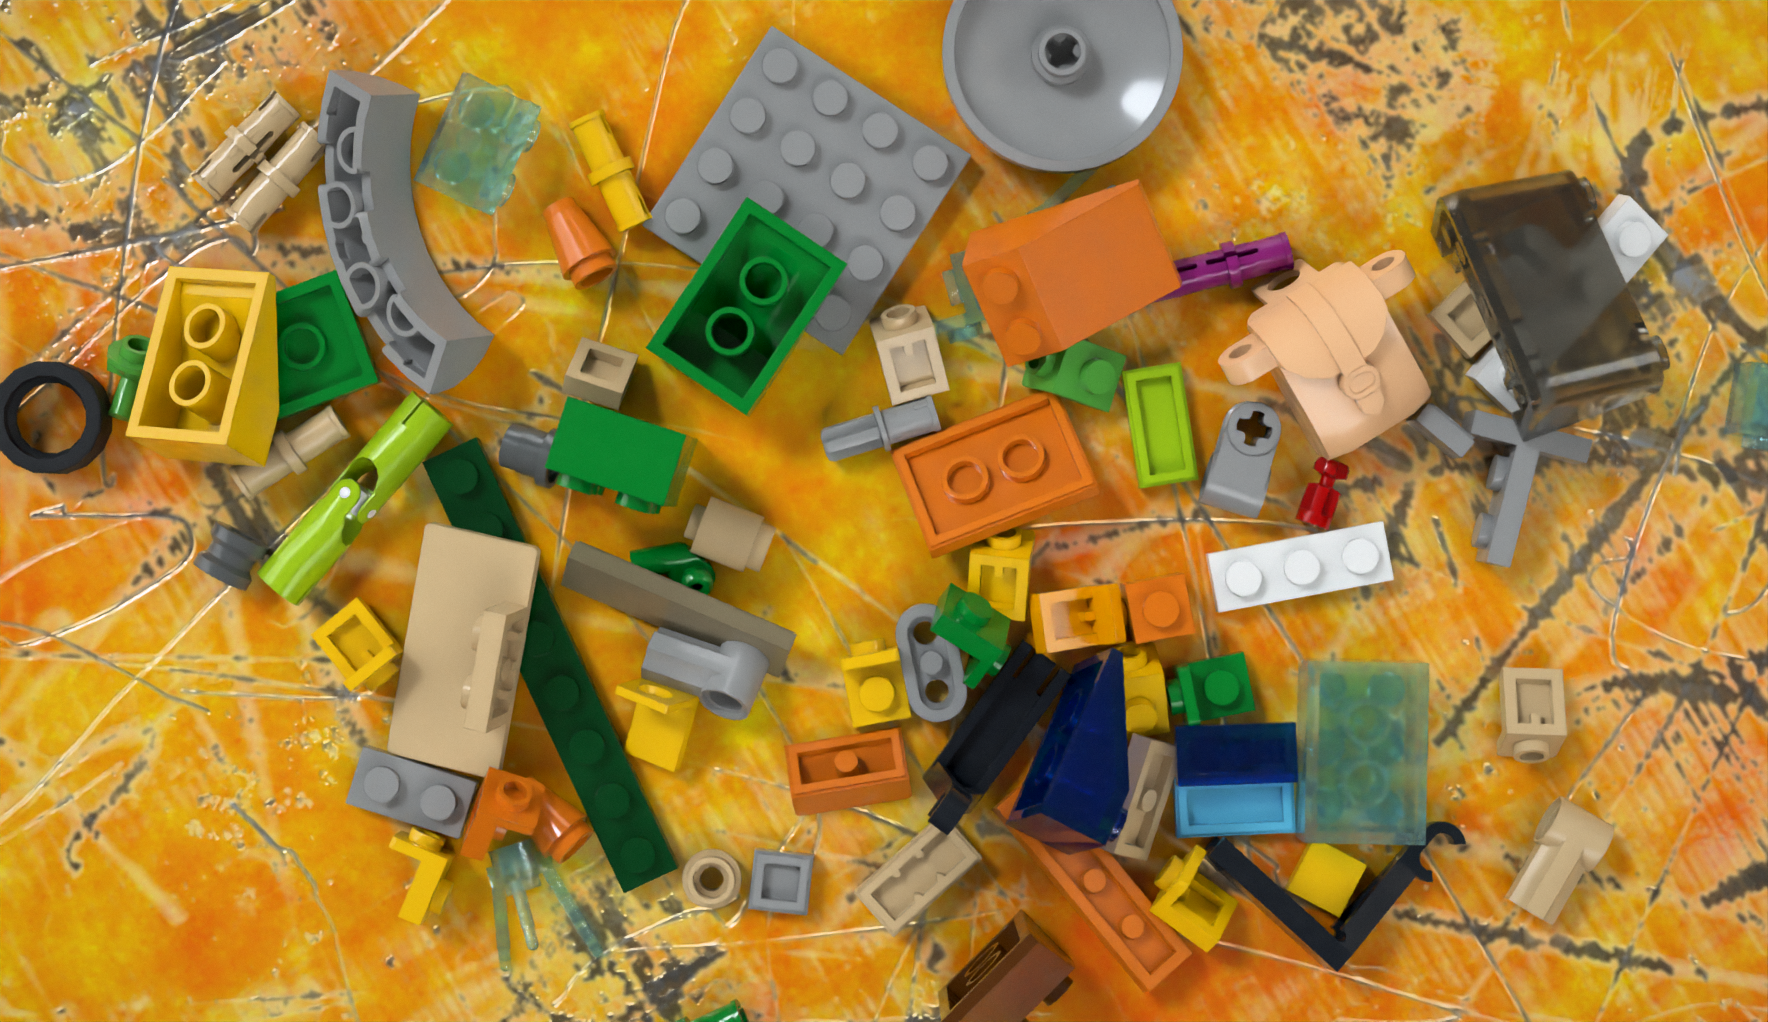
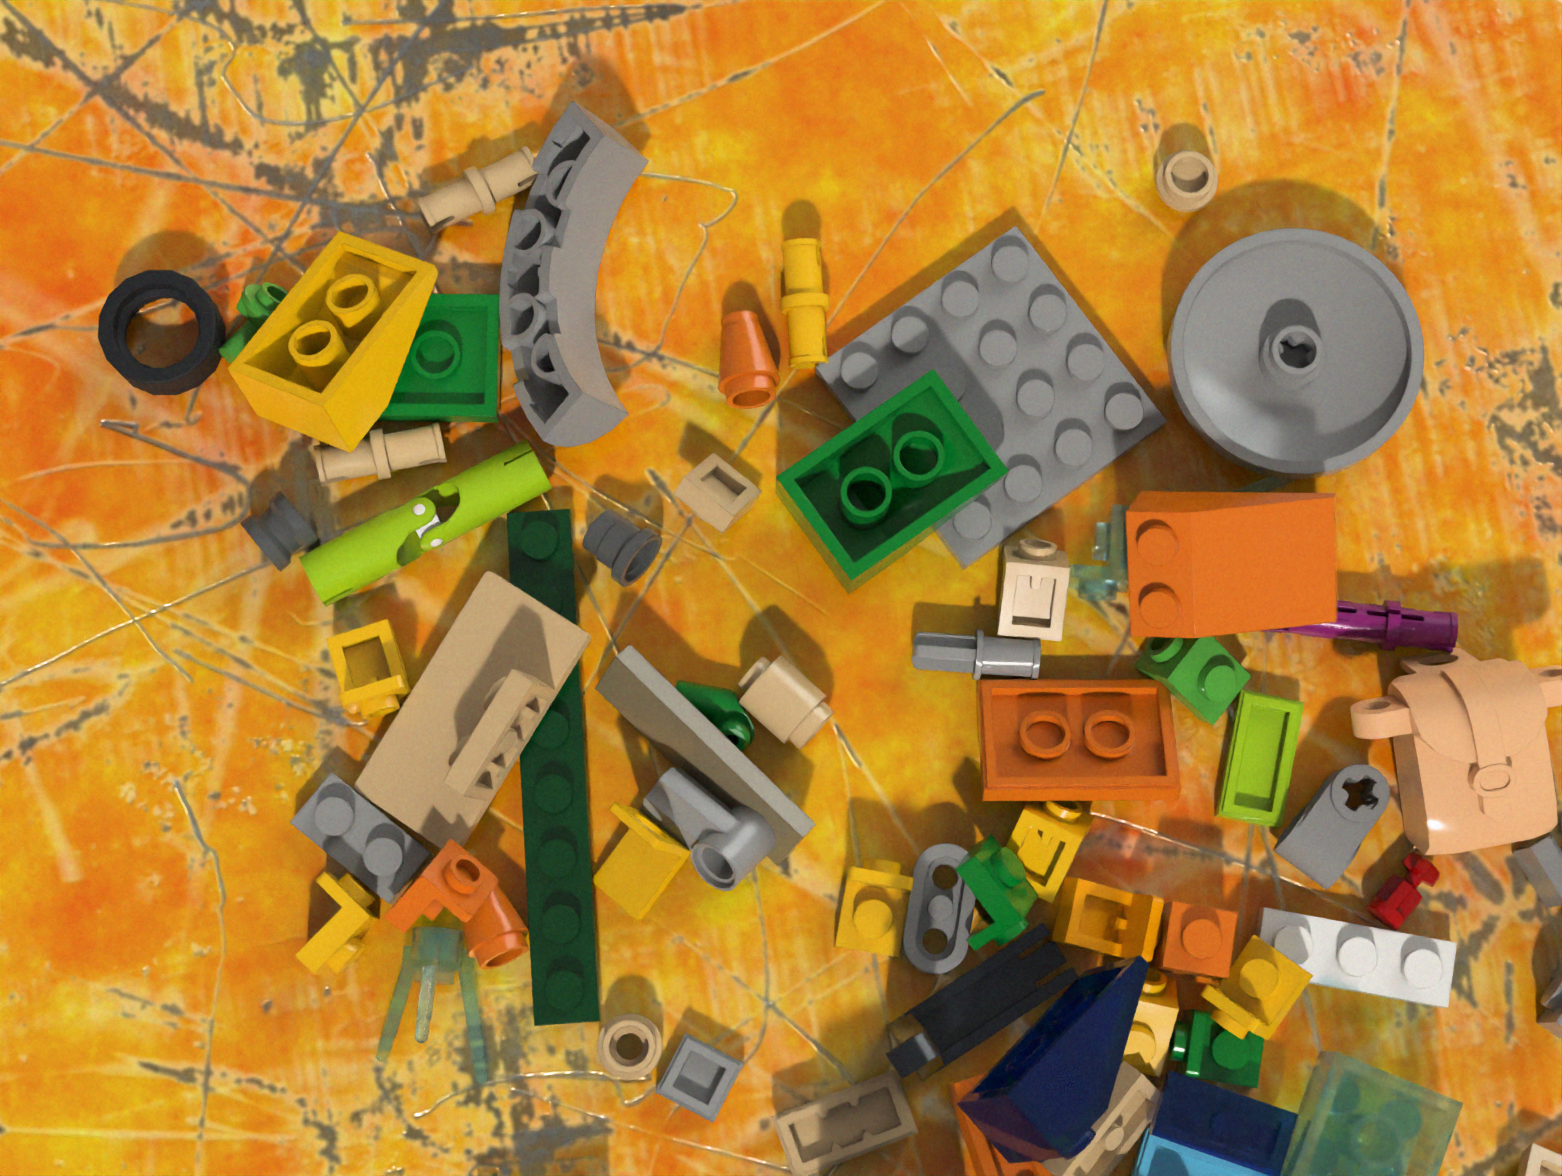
camera: 15 degrees right, 10 degrees down
tan pin [190,89,301,201] -> none
clear light blue bracket [413,72,541,215] -> none
green brick [544,396,698,514] -> none
orange slope [784,726,912,816] -> none
none -> yellow bracket [1200,935,1313,1040]

